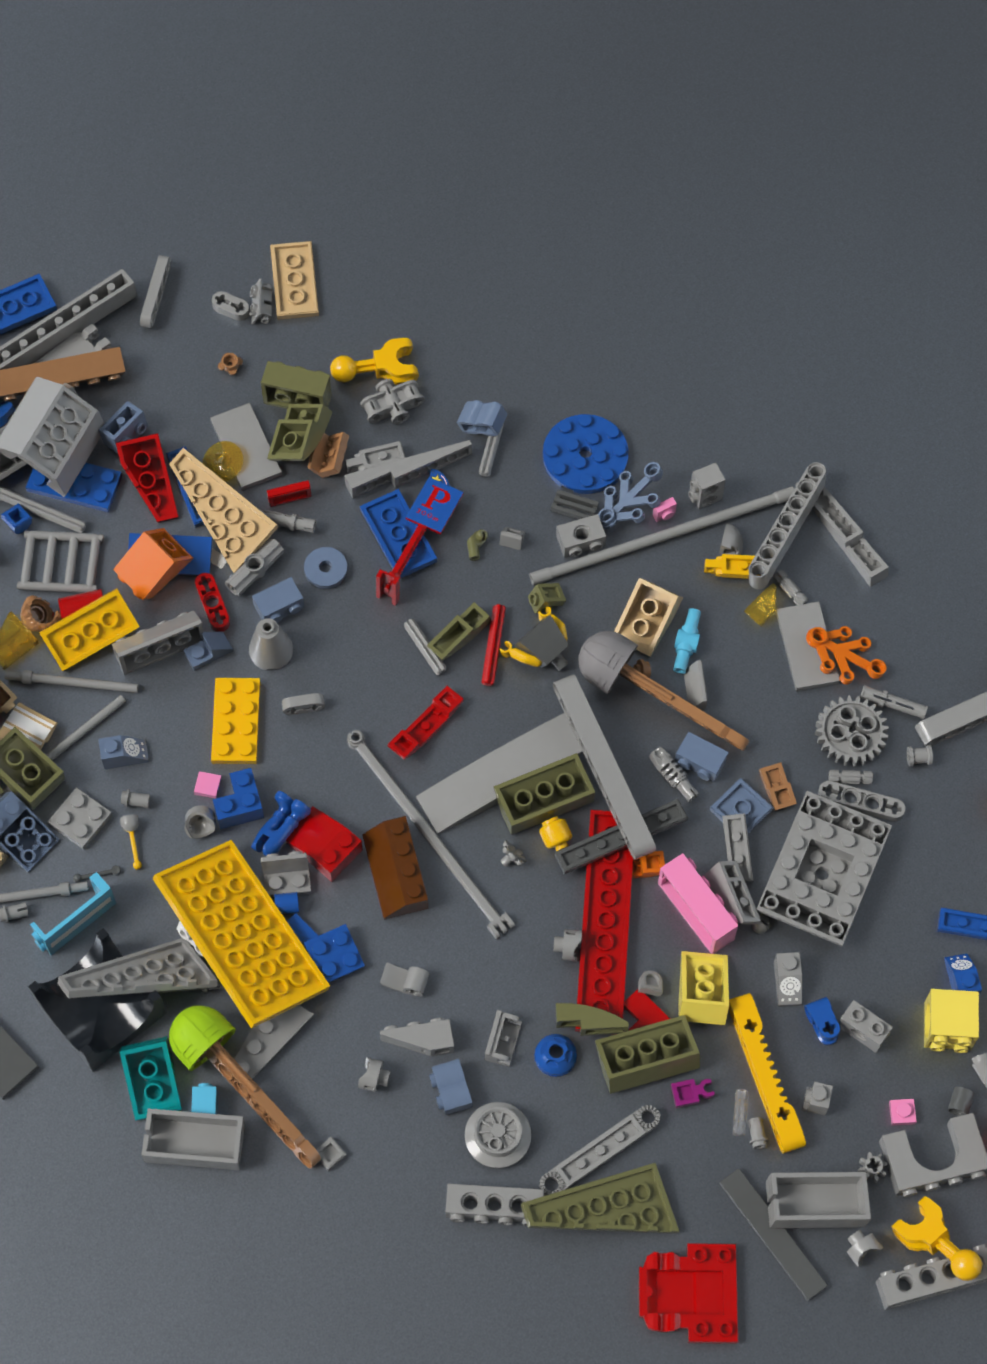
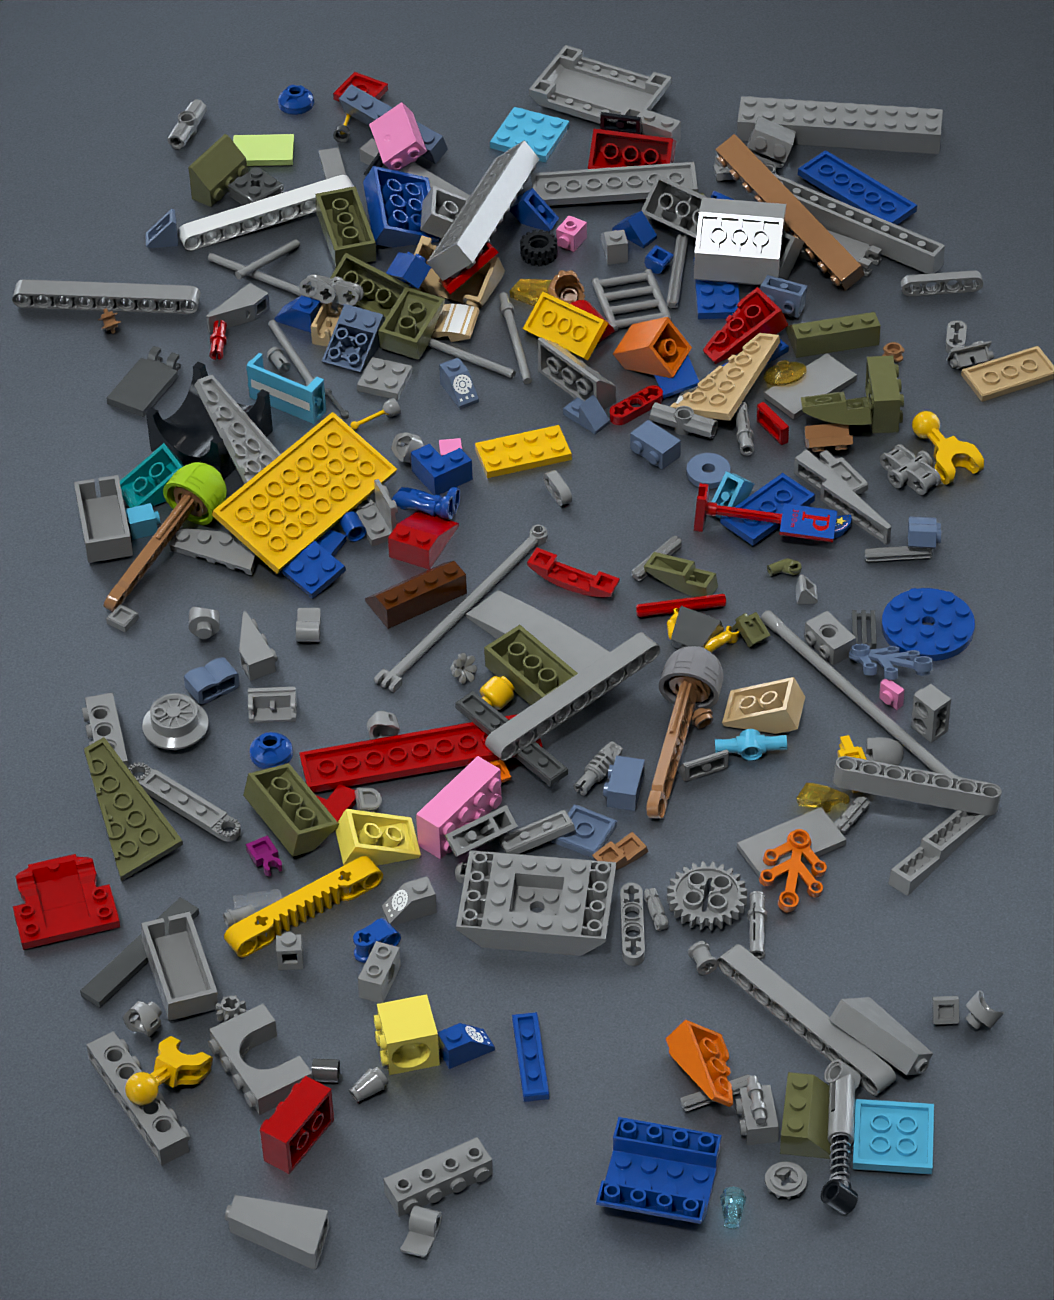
camera: 75 degrees right, 20 degrees down
light grey pin [121,789,150,808] -> none
light grey cone [249,618,293,670] -> none
olive slope [555,1003,629,1036] -> none
bright pink plate [889,1099,917,1126] -> none
none -> medium azure slope [711,471,755,518]
none -> olive slope [785,312,881,358]

